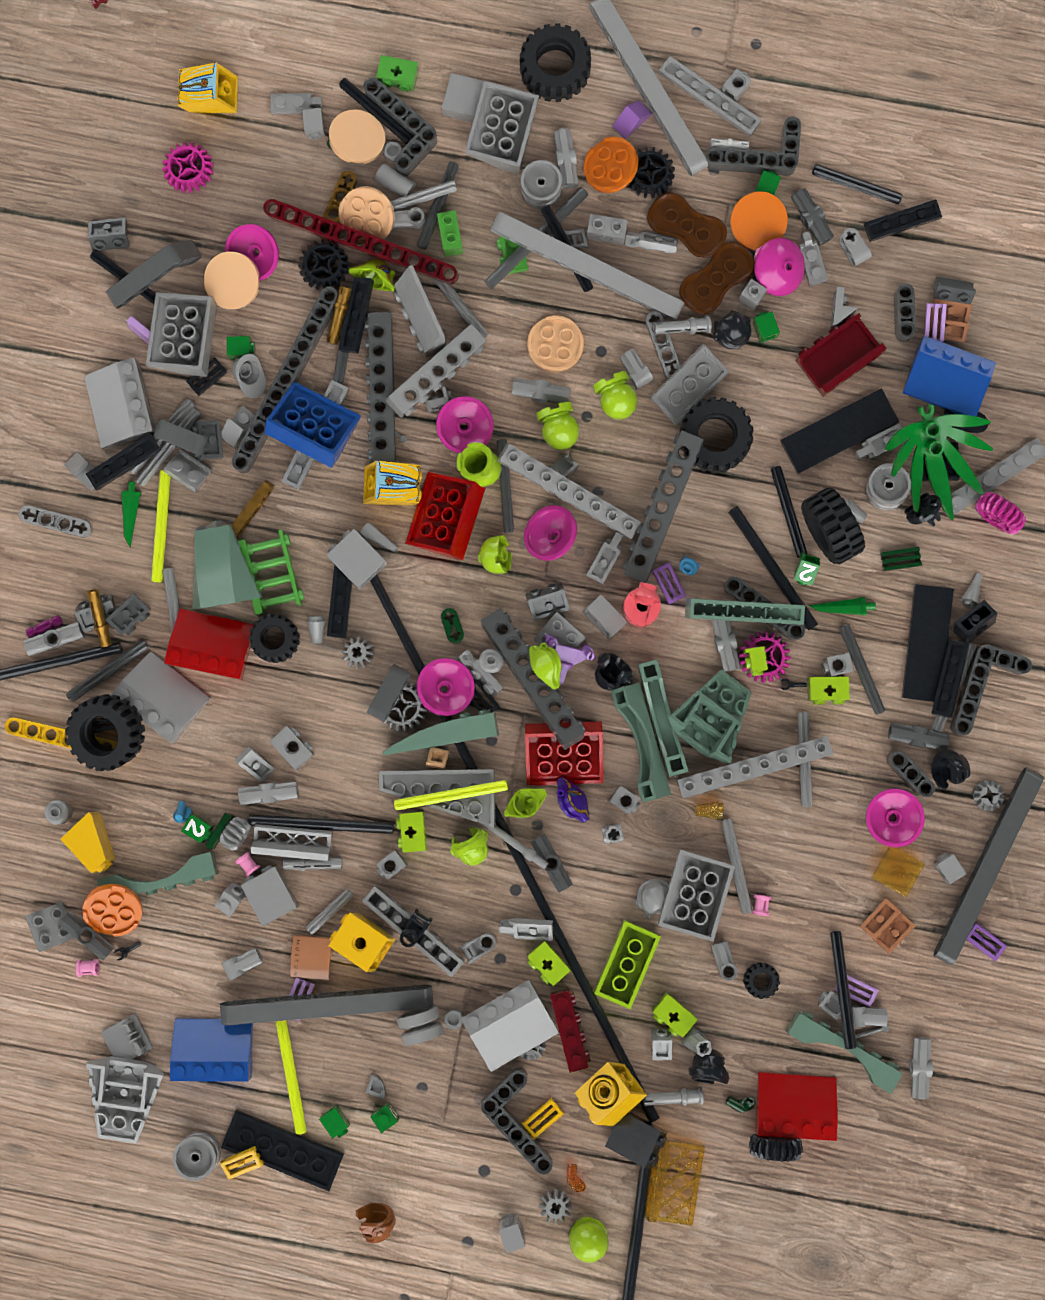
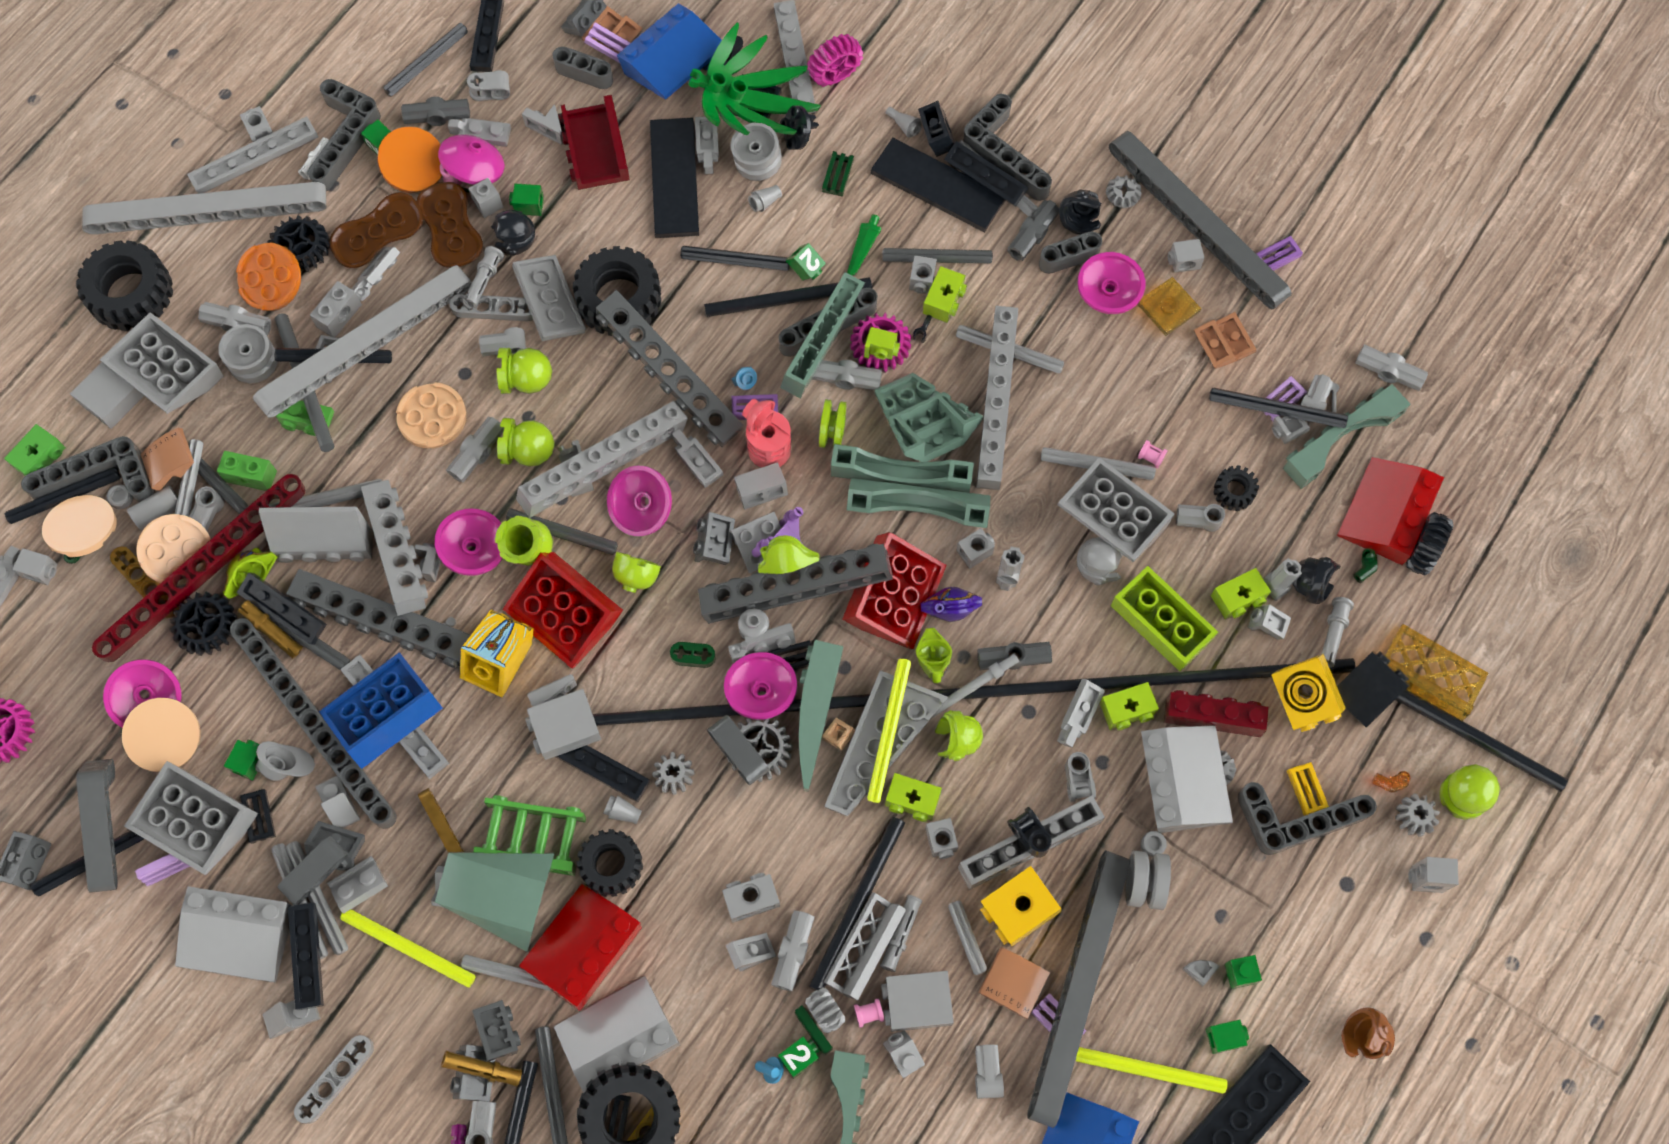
camera: 75 degrees left, 15 degrees down
green bar [121,482,141,548] -> none
black helmet [594,653,633,691] -> none
medium lavender slope [612,100,652,139] -> none
clear yellow cone [696,801,724,820] -> none
black tyre [801,488,865,565] -> none
none -> nougat slope [141,427,194,491]
none -> lime wheel [819,399,846,448]

